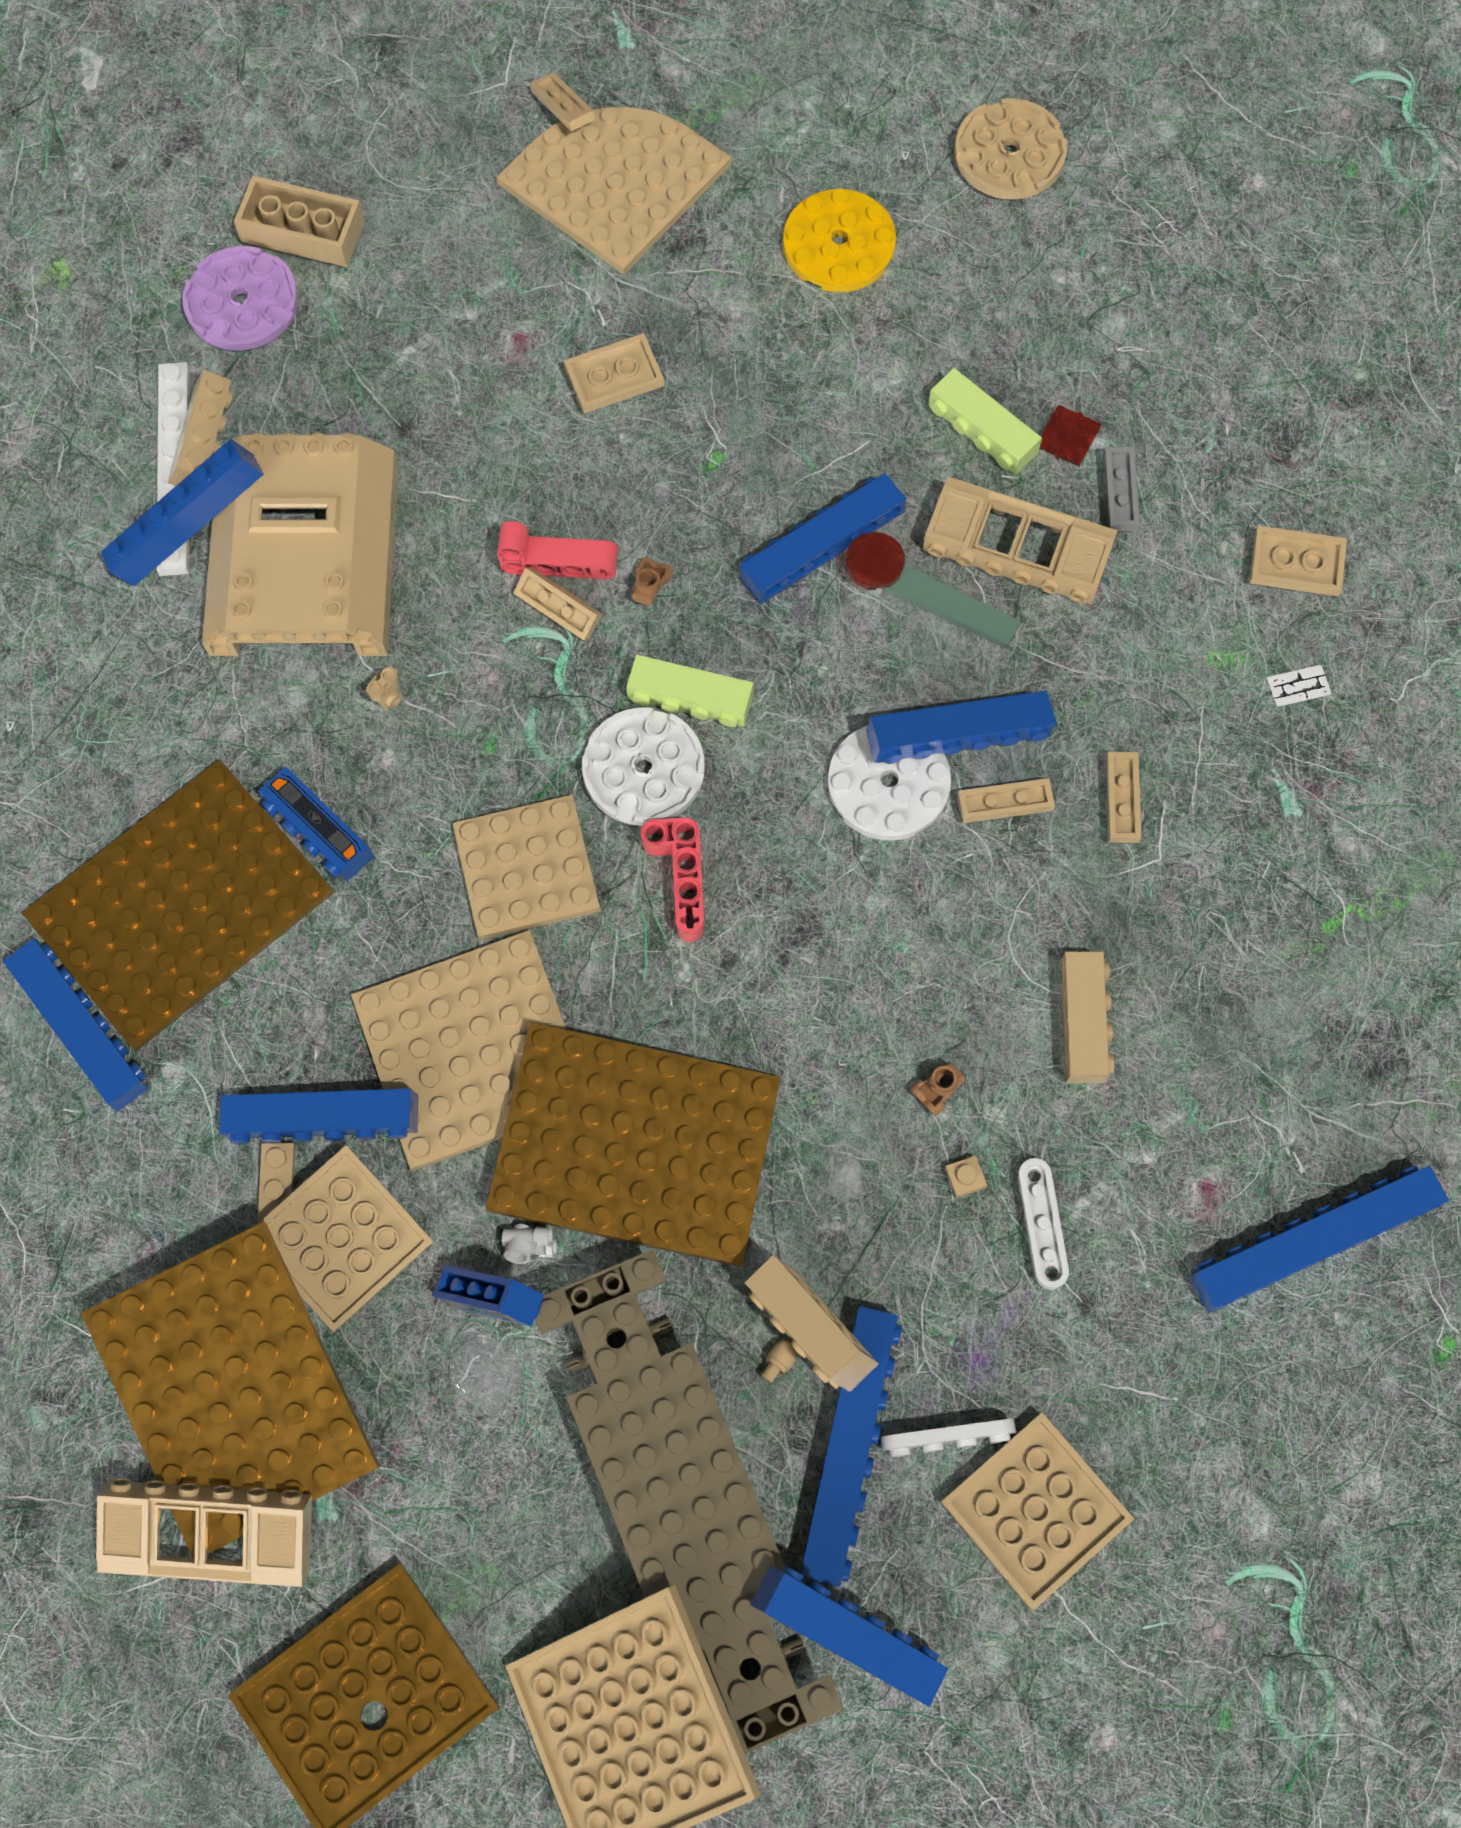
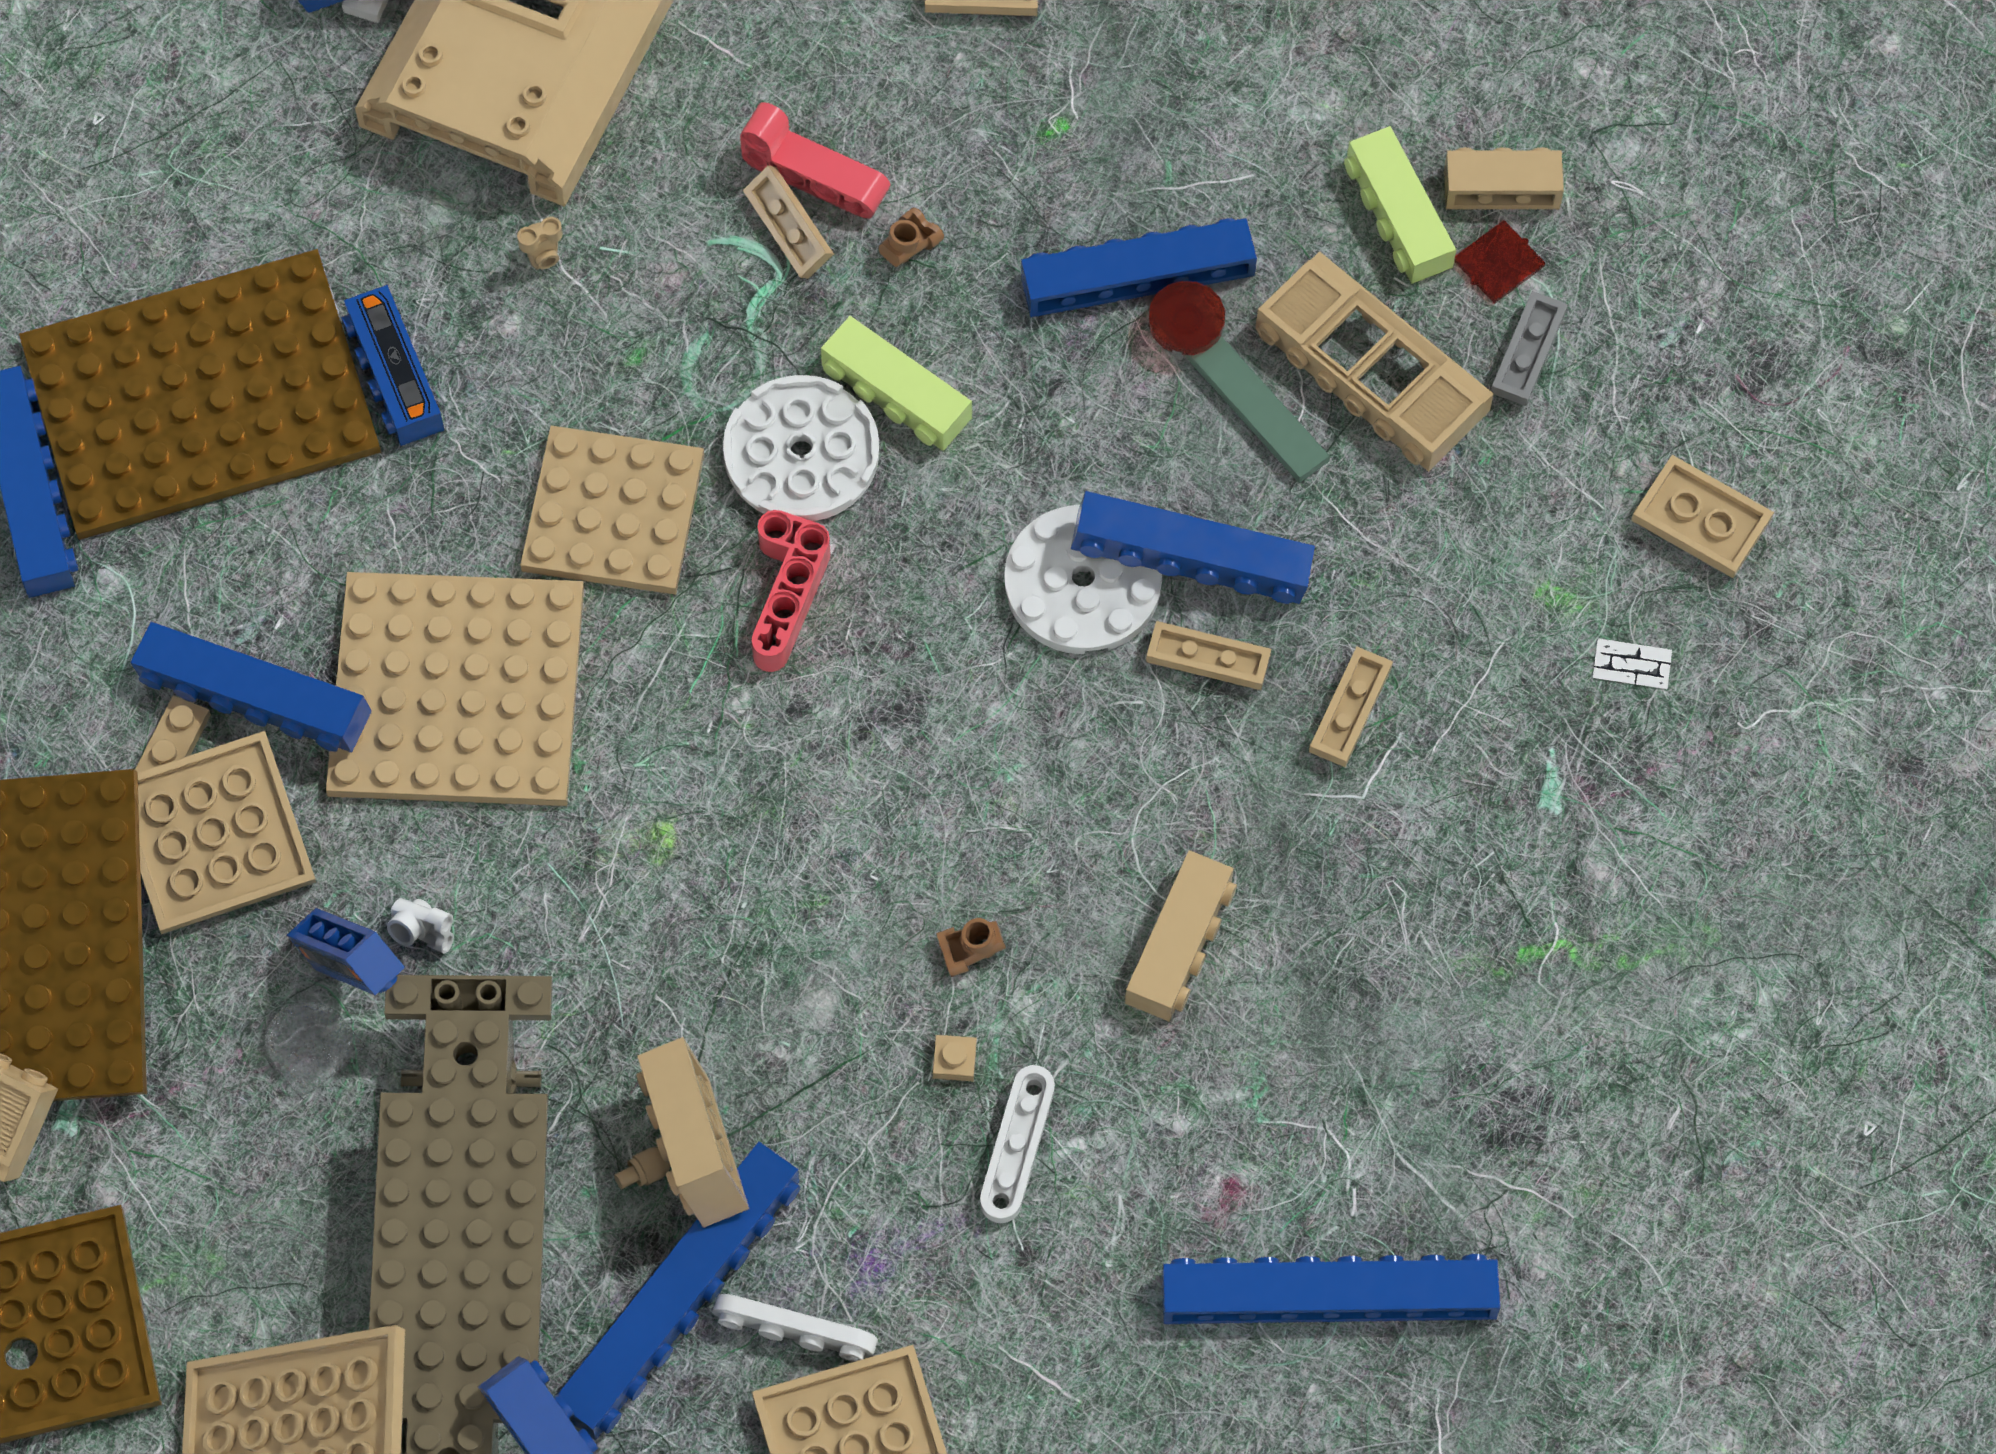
camera: 20 degrees right, 5 degrees down
pearl gold plate [485,1022,781,1267] -> none
none -> tan brick [1444,148,1564,209]

